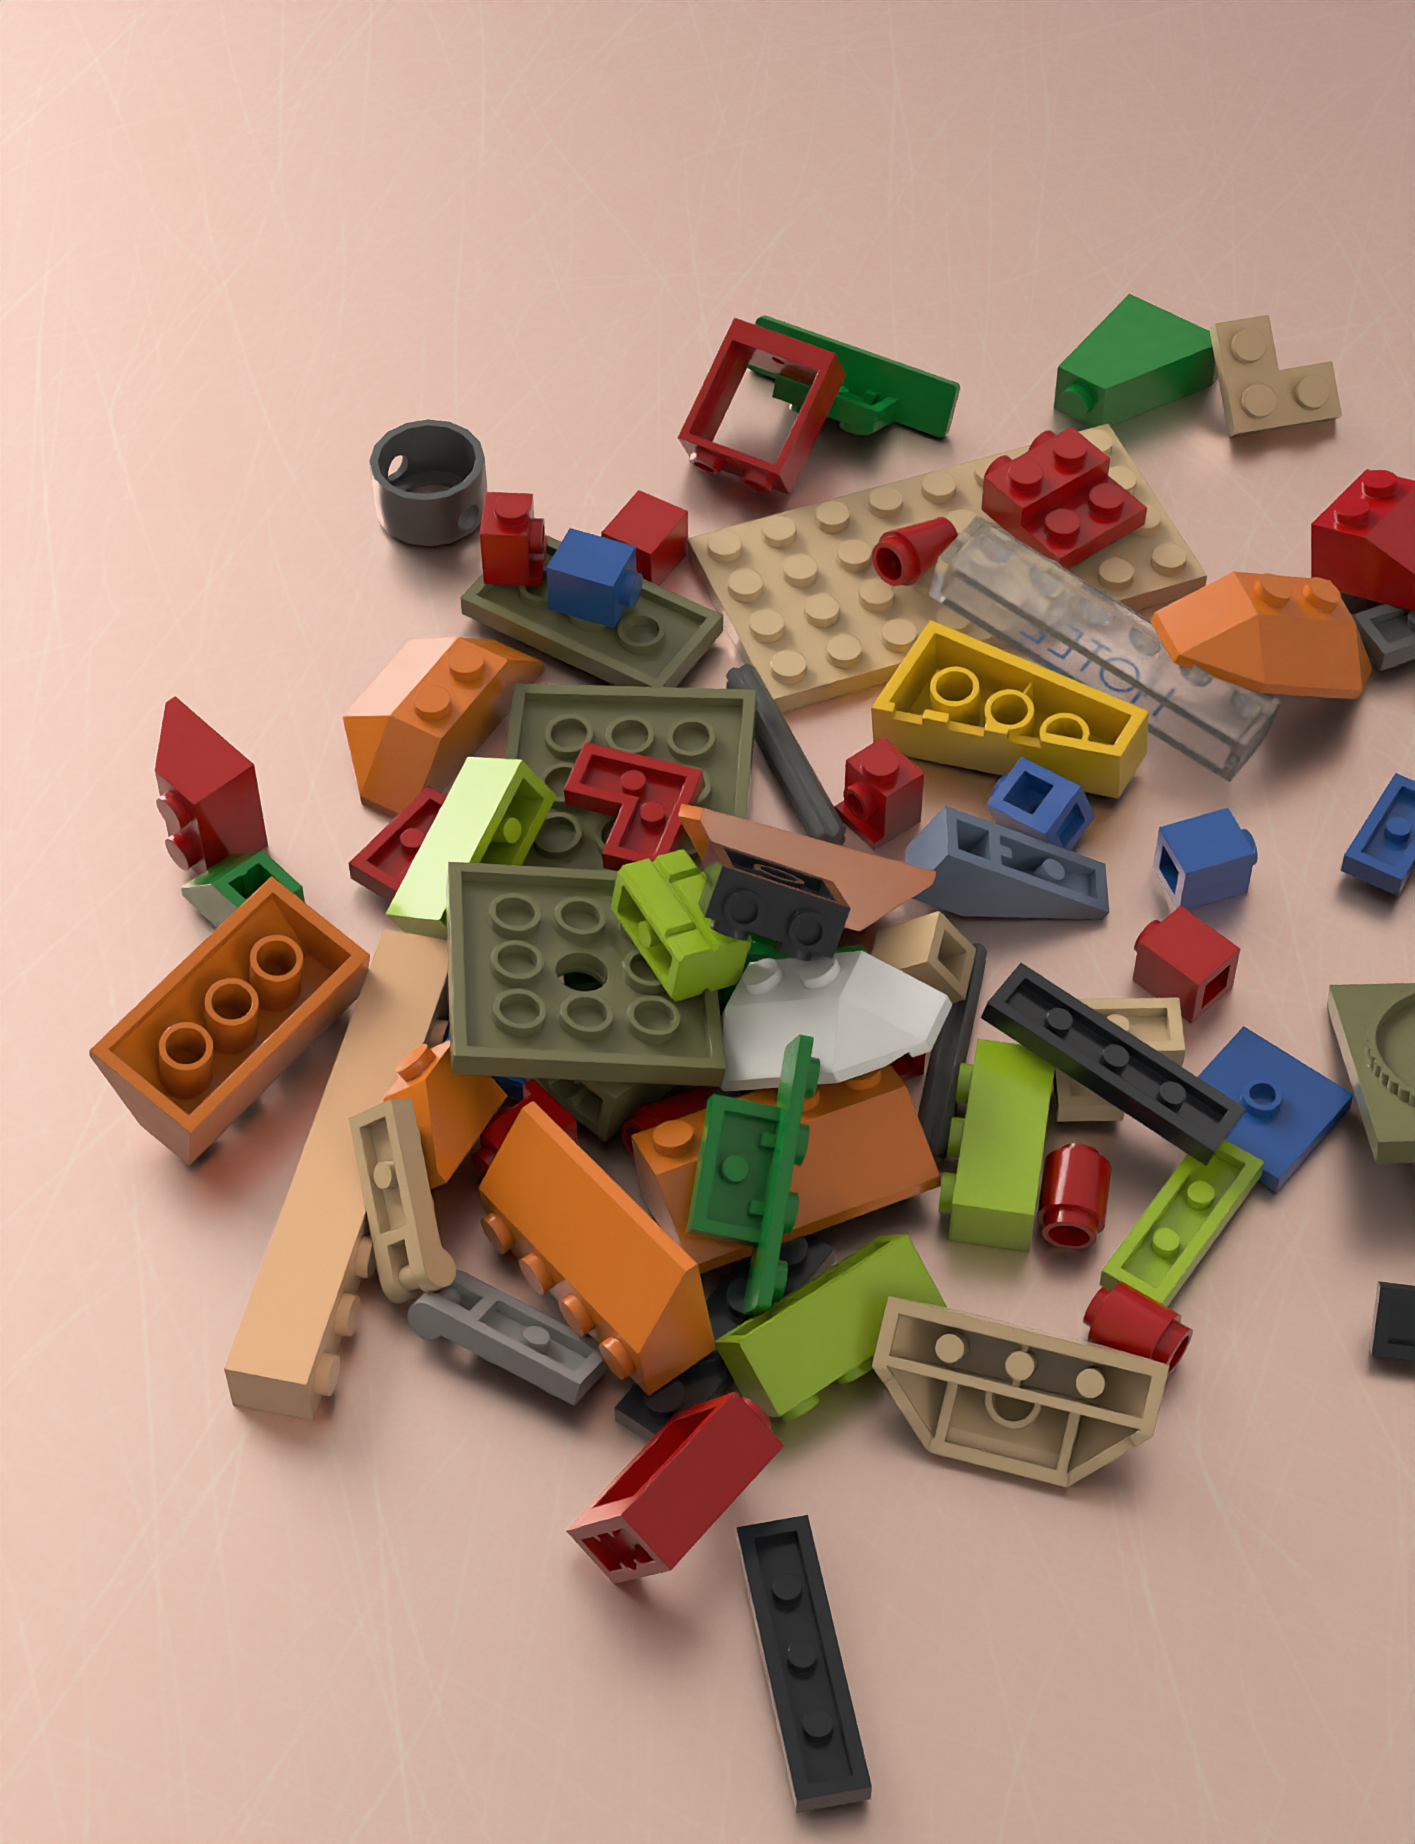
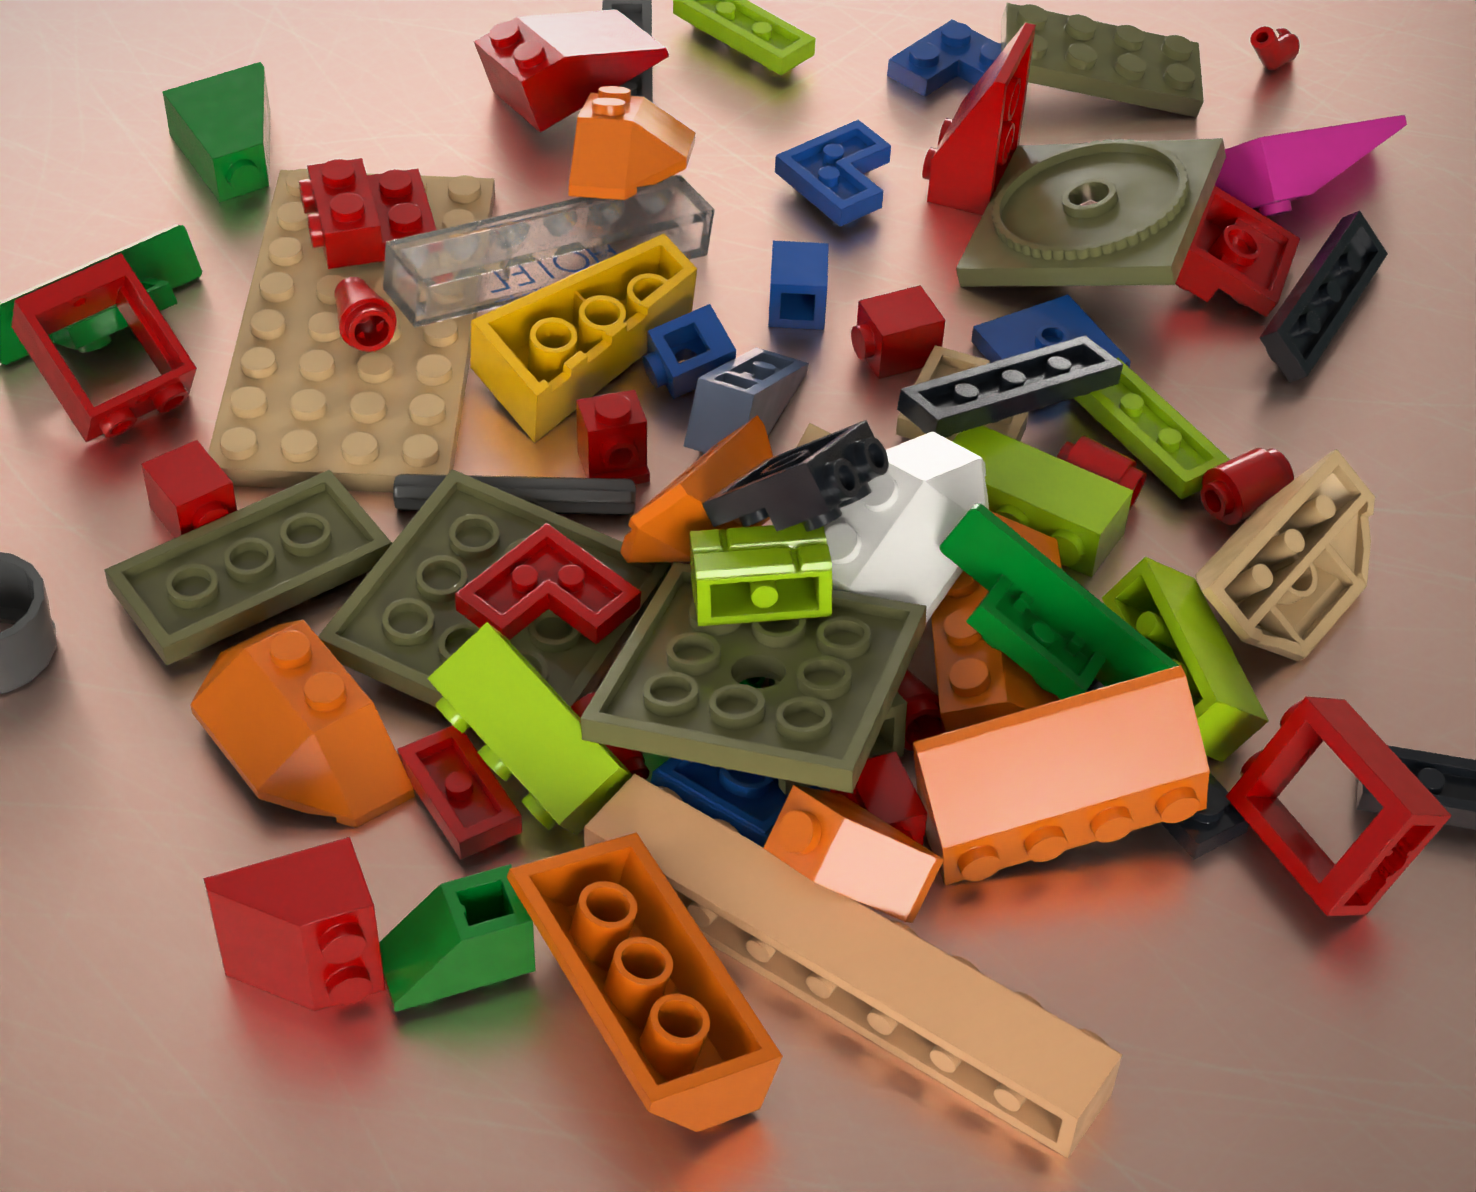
camera: 70 degrees left, 5 degrees down
tan plate [349,1098,456,1304] -> none
light grey plate [408,1270,608,1405] -> none
red brick [480,492,548,586] -> none
blue brick [546,528,643,628] -> none
tan plate [1209,315,1342,438] -> none

